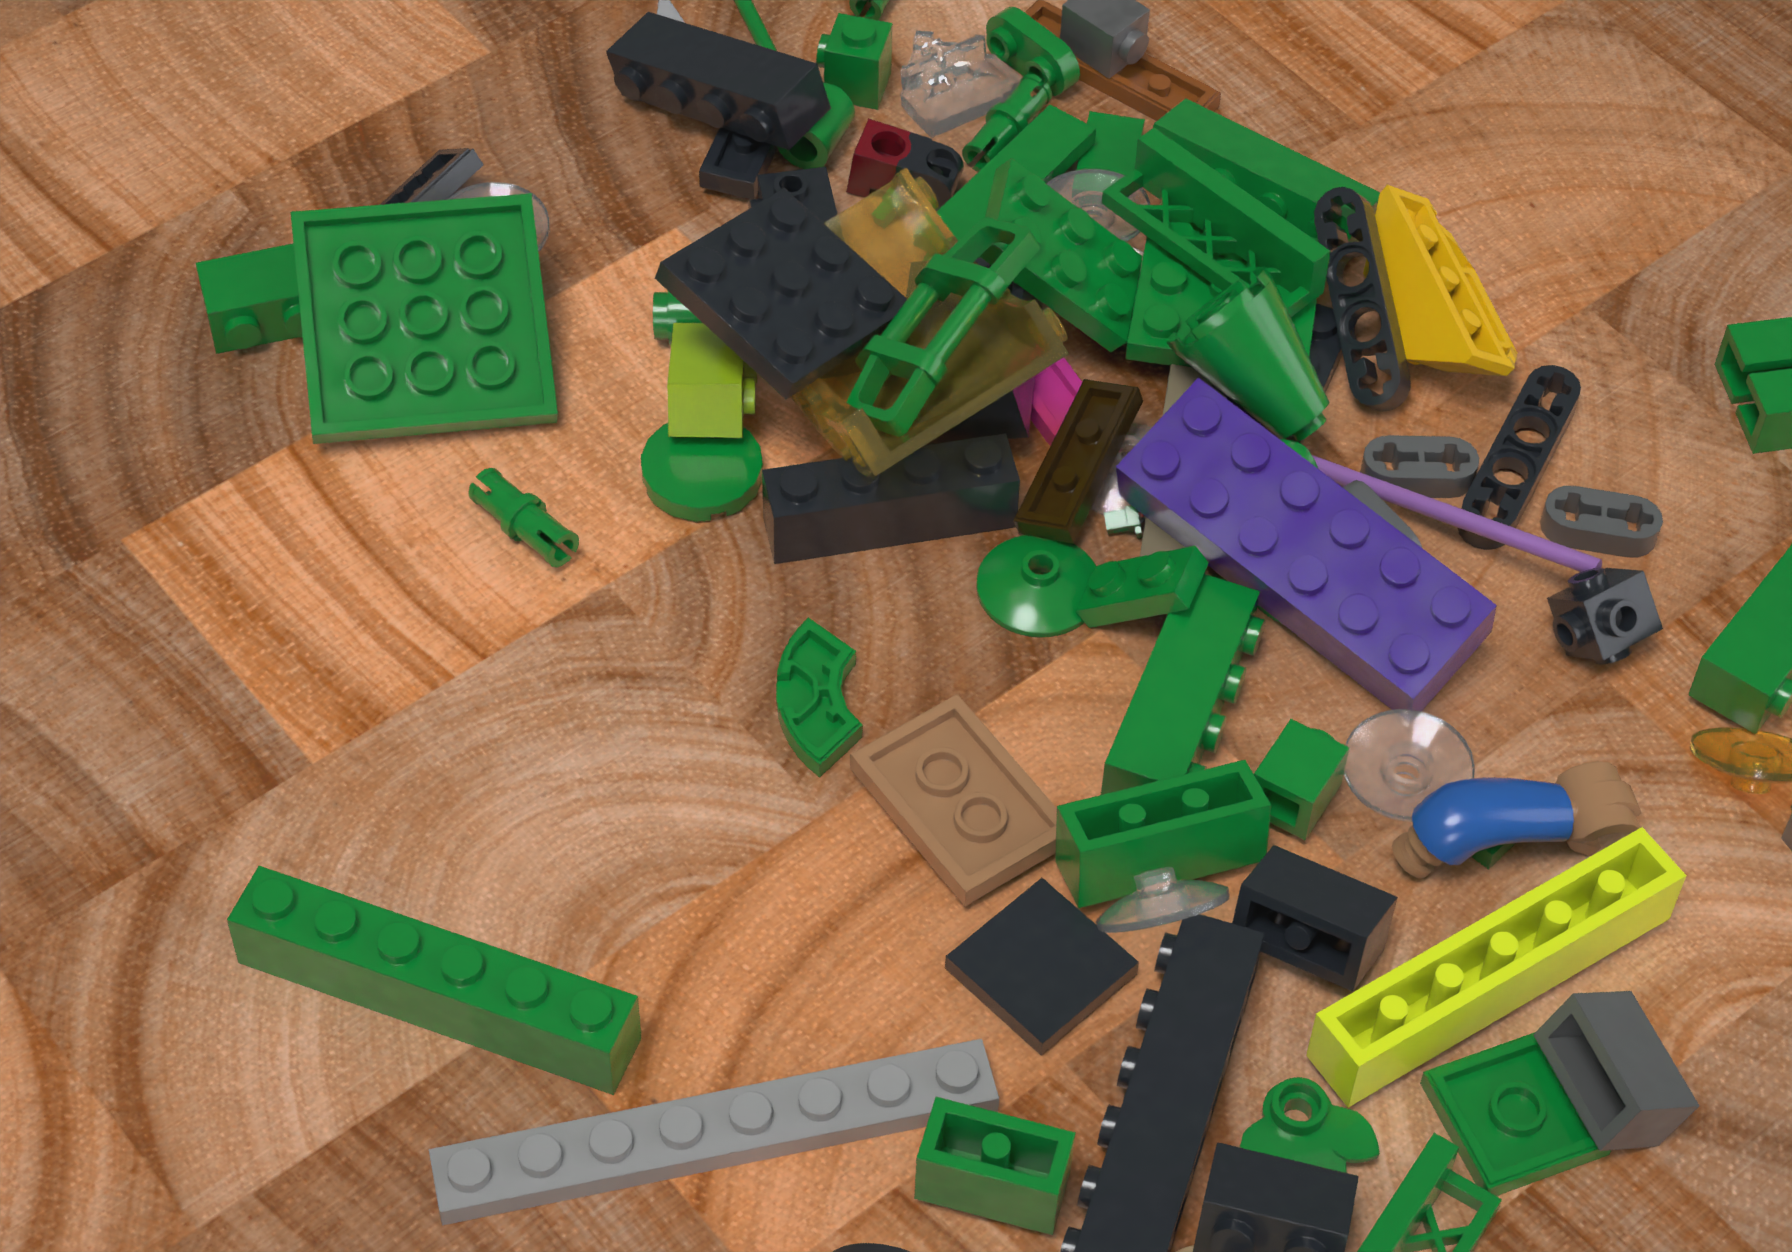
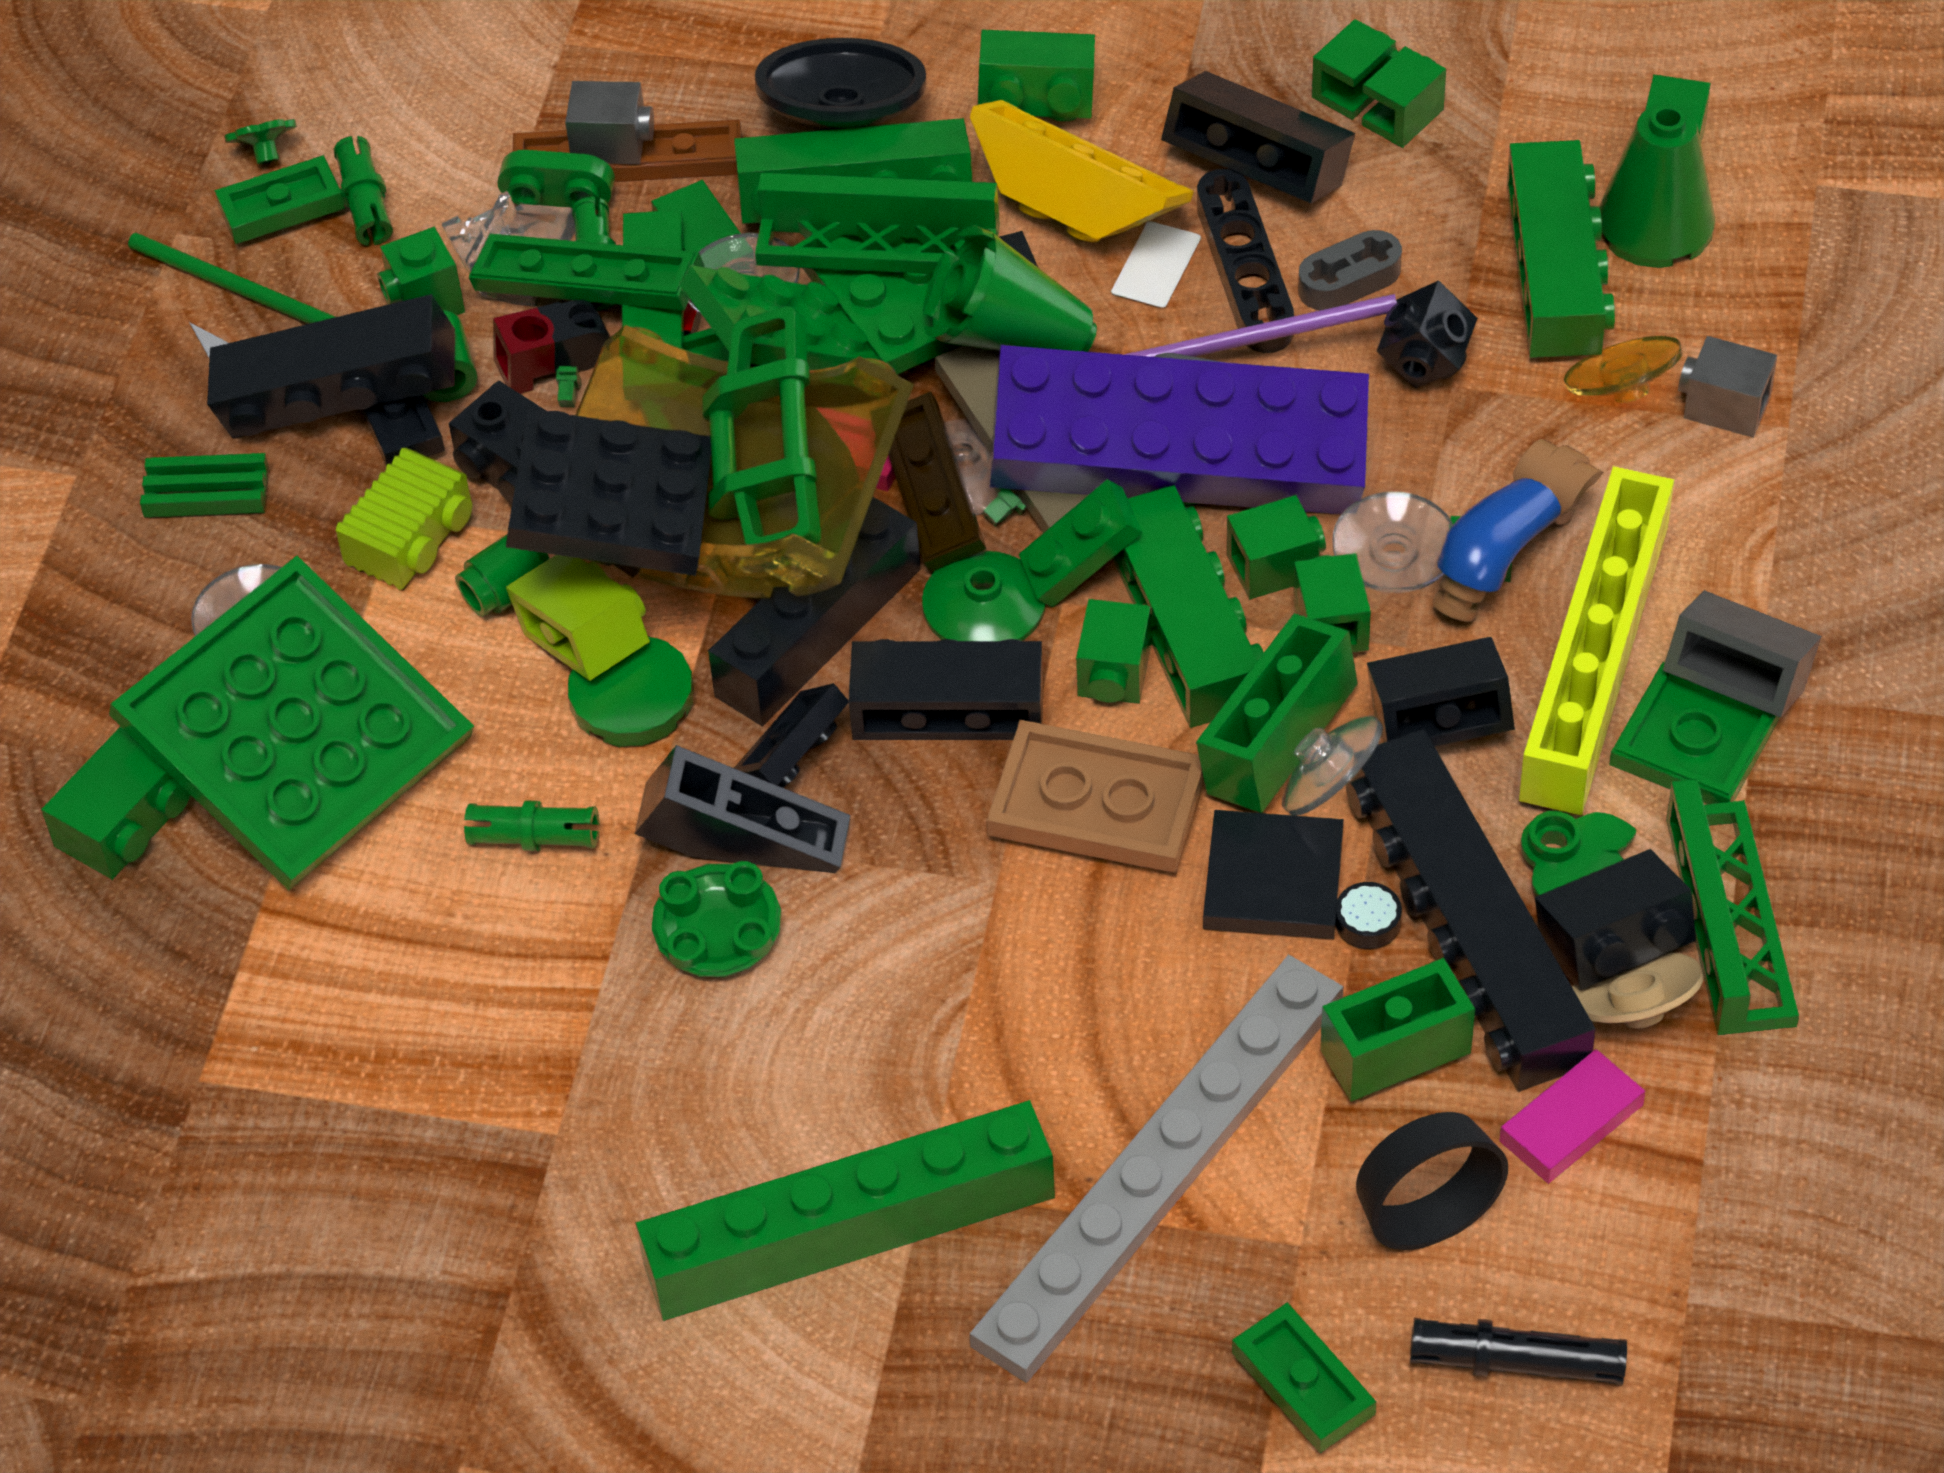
camera: 35 degrees left, 0 degrees up
black plate [380,148,484,205] -> none
green tile [776,617,863,778] -> none
black beam [1314,187,1411,412] -> none
dark grey beam [1360,435,1480,498] -> none
none -> green tile [140,453,269,518]
none -> lime brick [336,448,472,590]
none -> green tile [468,234,705,310]
none -> black slope [634,745,851,873]
none -> green dish [652,861,781,977]
none -> black plate [734,683,849,788]
none -> black dish [755,38,926,130]
none -> black brick [848,639,1044,740]
none -> green brick [978,29,1095,122]
none -> green brick [1076,599,1151,704]
none -> white sticker [1111,221,1201,308]
none -> black brick [1161,71,1356,203]
none -> green brick [1227,495,1326,600]
none -> tile [1335,882,1402,949]

